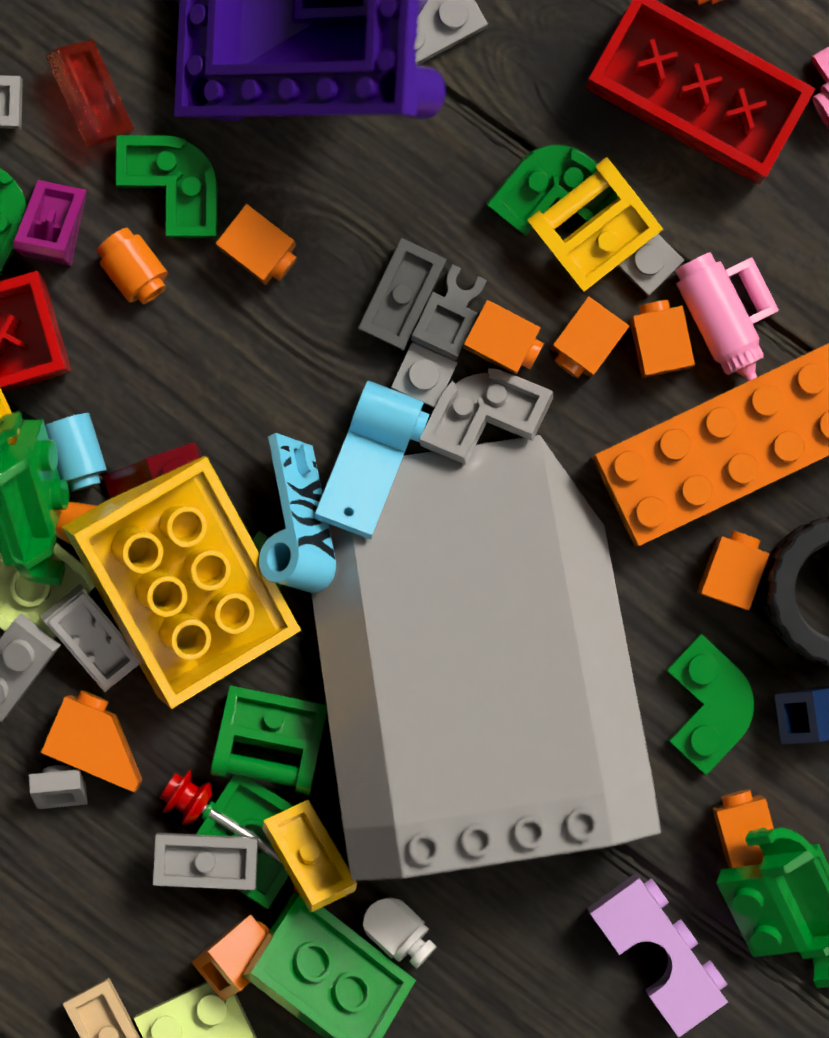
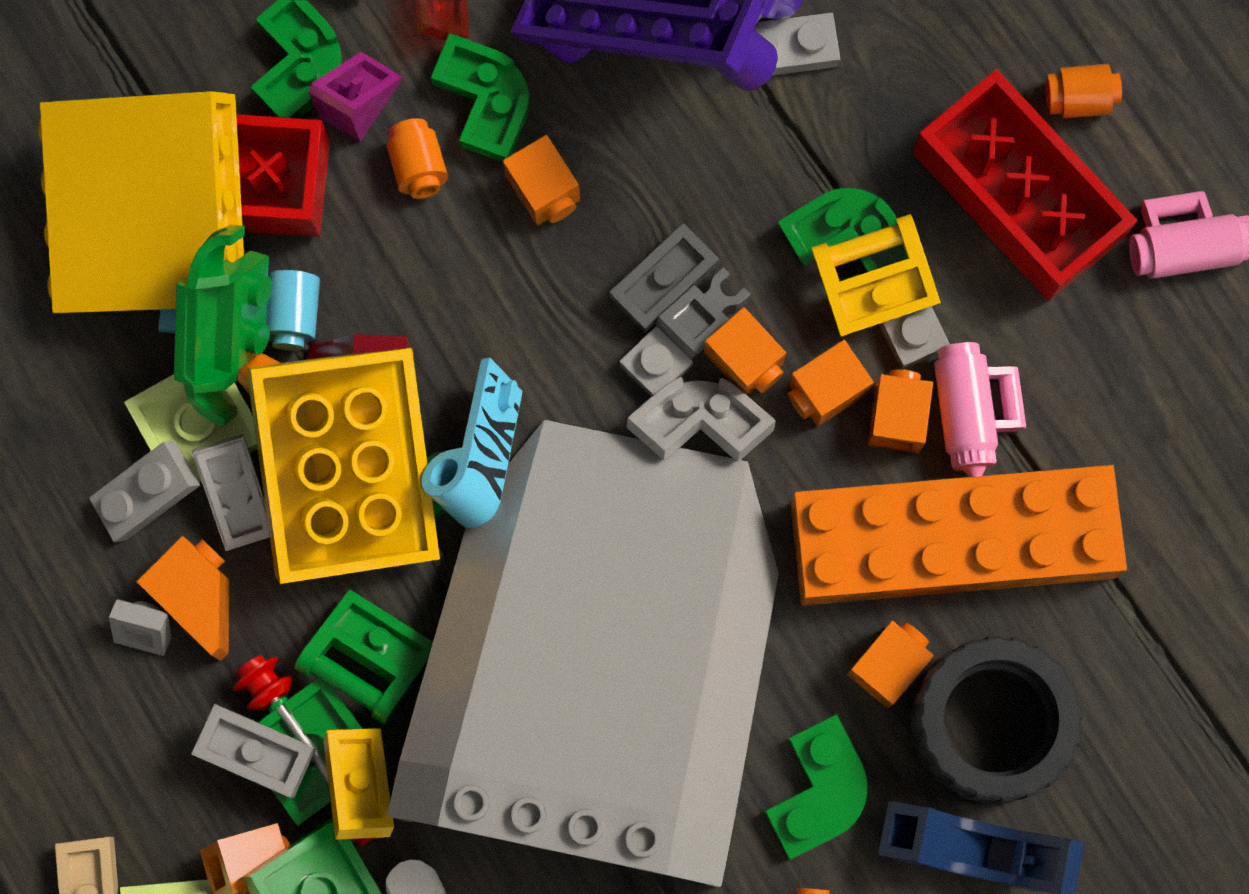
camera: 30 degrees right, 10 degrees down
medium azure door [314,380,430,540] -> none

